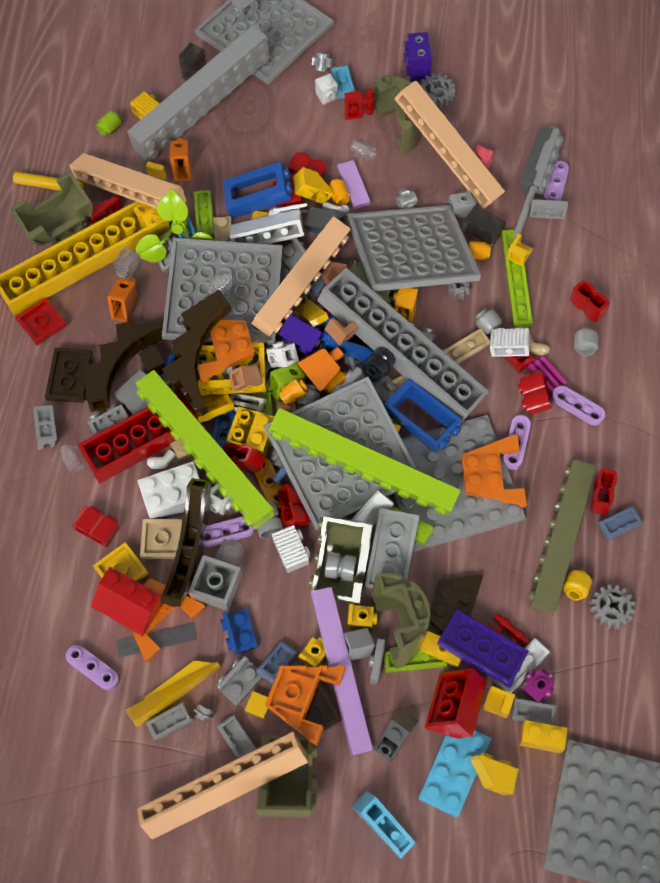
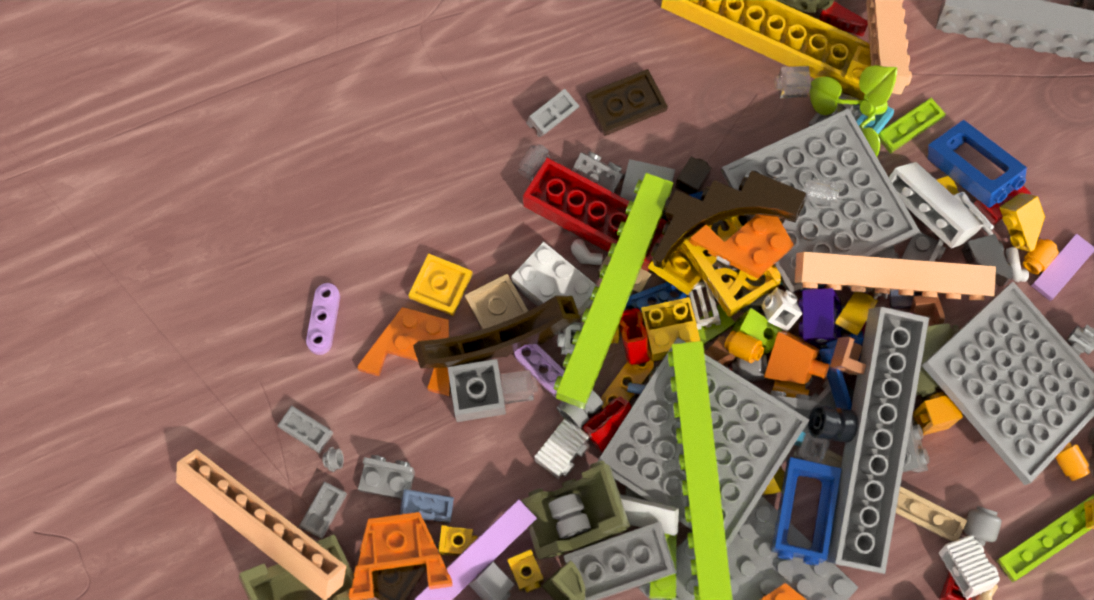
camera: 60 degrees right, 5 degrees up
red plate [15,297,67,346] -> none
red brick [72,506,120,548] -> none
dark brown arch [83,321,165,412] -> none
red slope [91,567,163,637] -> none
orange torso [107,277,138,322] -> none
flat silver sticker [116,622,197,658] -> none
yellow wedge [125,661,221,728] -> none
yellow tile [146,162,166,181] -> none
orange torso [170,138,191,182] -> none
tan plate [213,216,232,242] -> none
blue bracket [220,608,258,655] -> none
nougat panel [229,366,262,391] -> none
yellow tile [244,691,268,719] -> none
red brick [287,152,327,179] -> none
light grey gear [448,282,470,300] -> none

